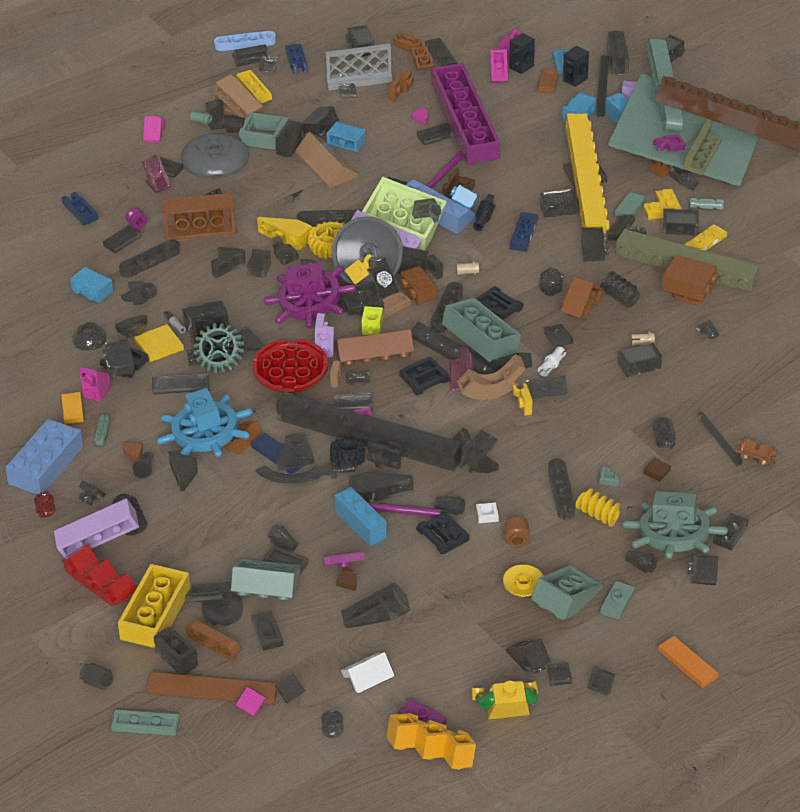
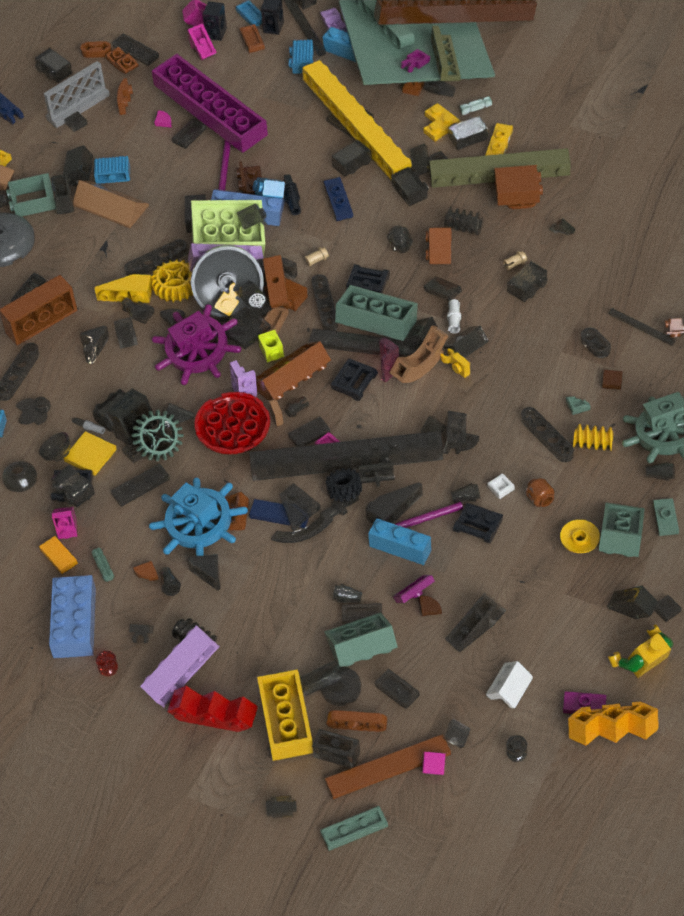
camera: 25 degrees left, 10 degrees up
sand green tile [615,192,646,220] -> none
none -> dark orange tile [263,255,289,308]

